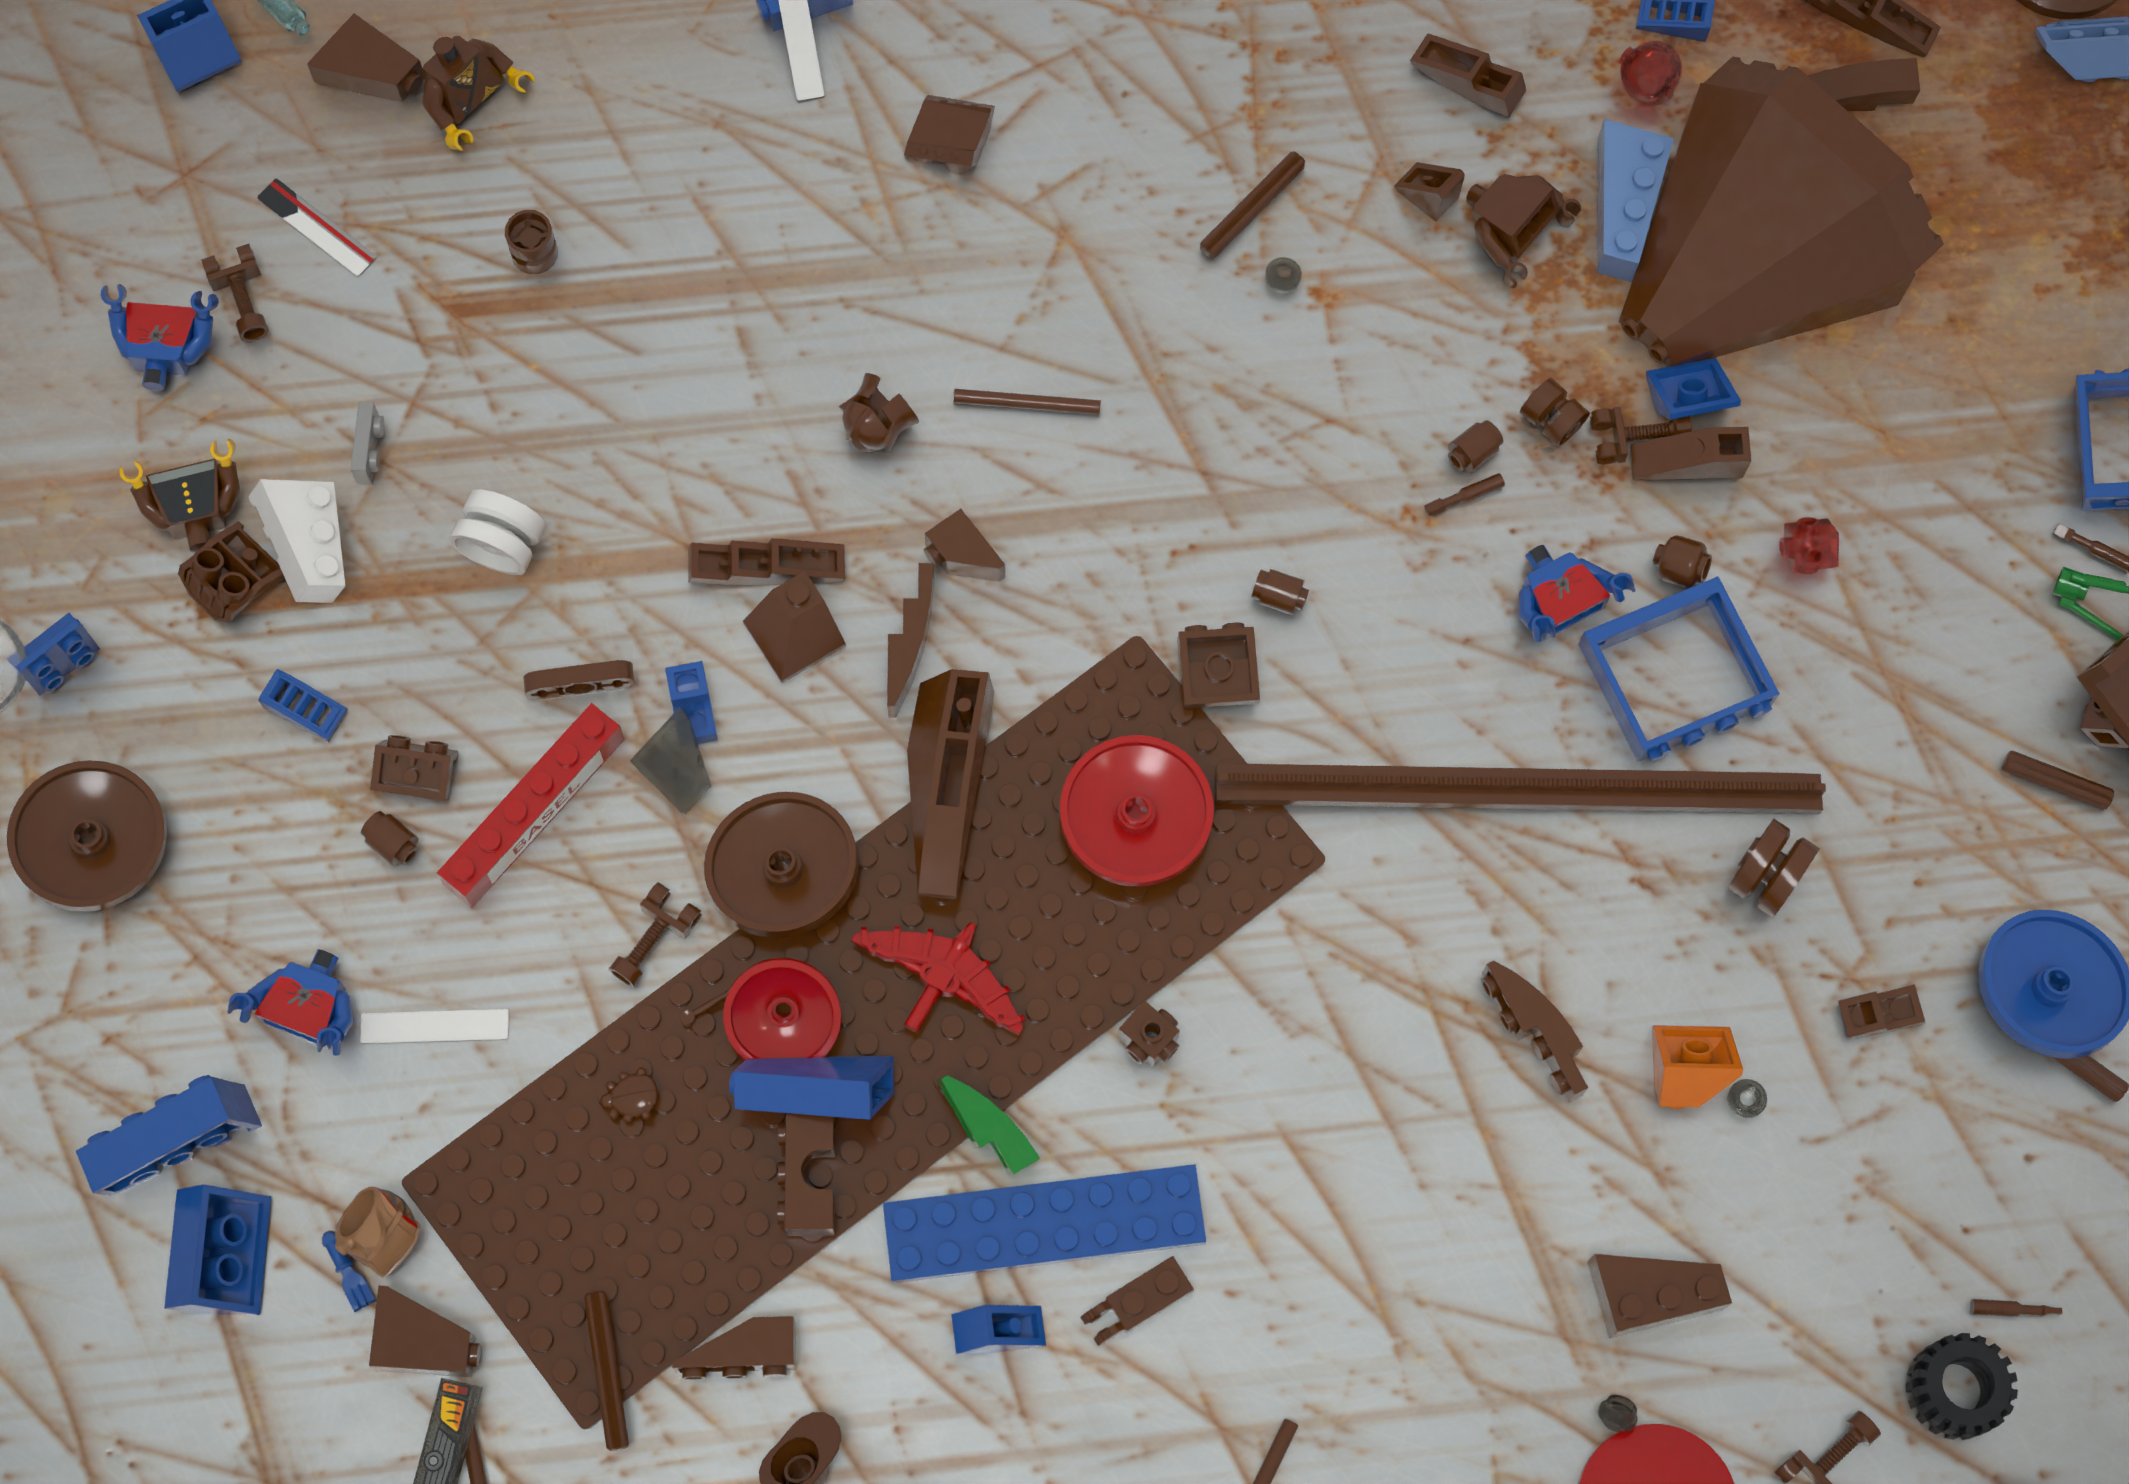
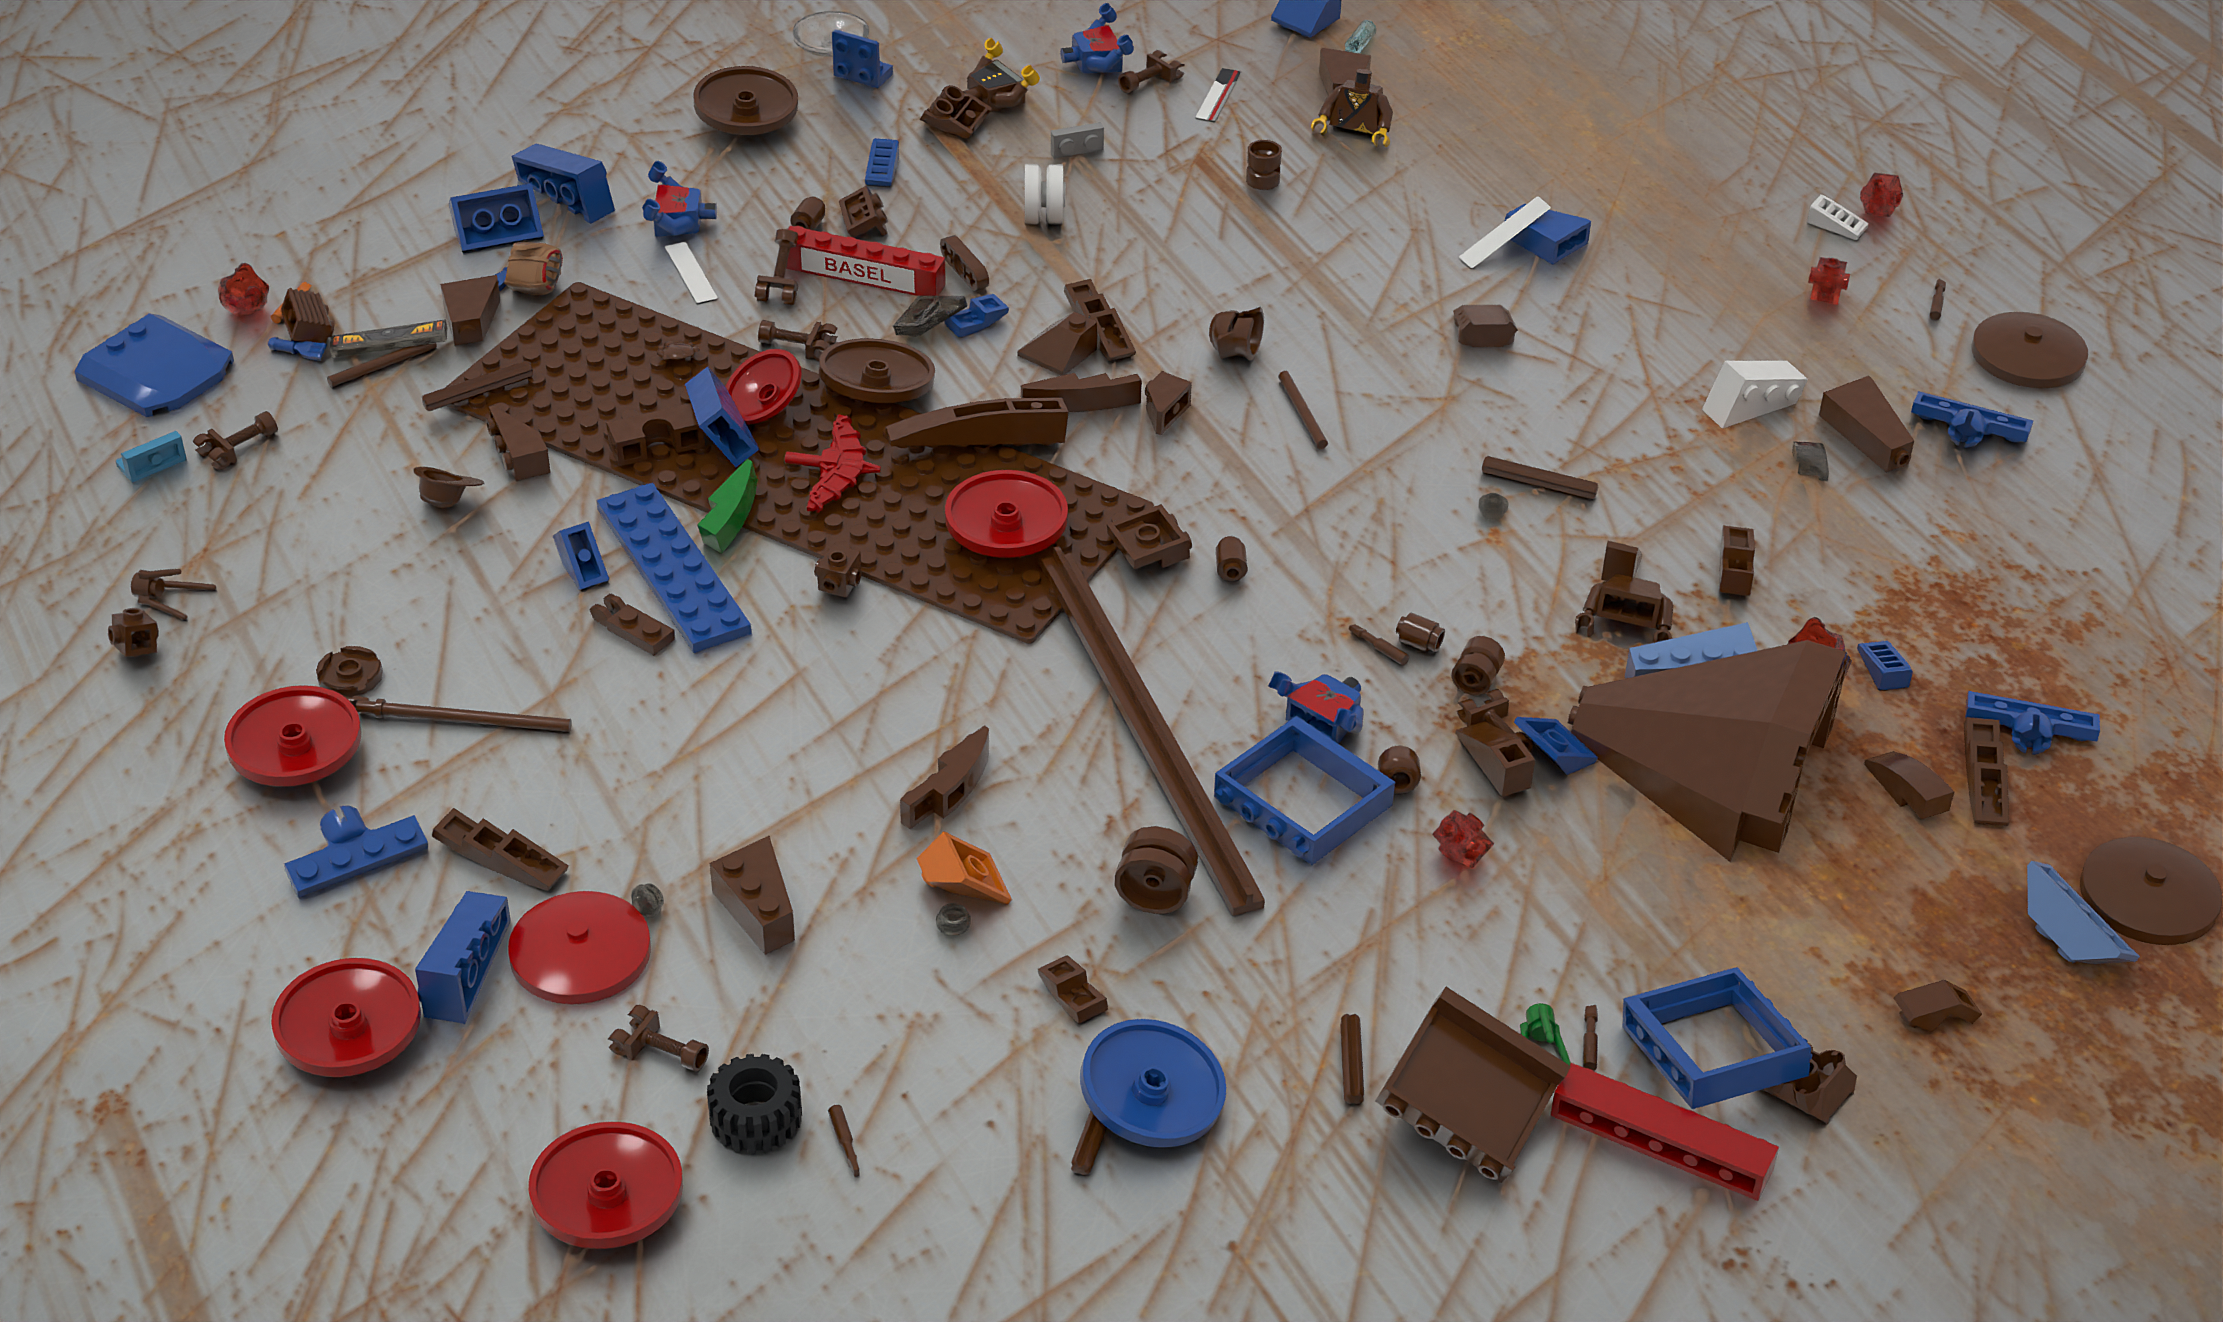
camera: 70 degrees right, 30 degrees down
white wedge [248,479,345,603] -> none
none -> reddish brown bar [755,229,799,305]

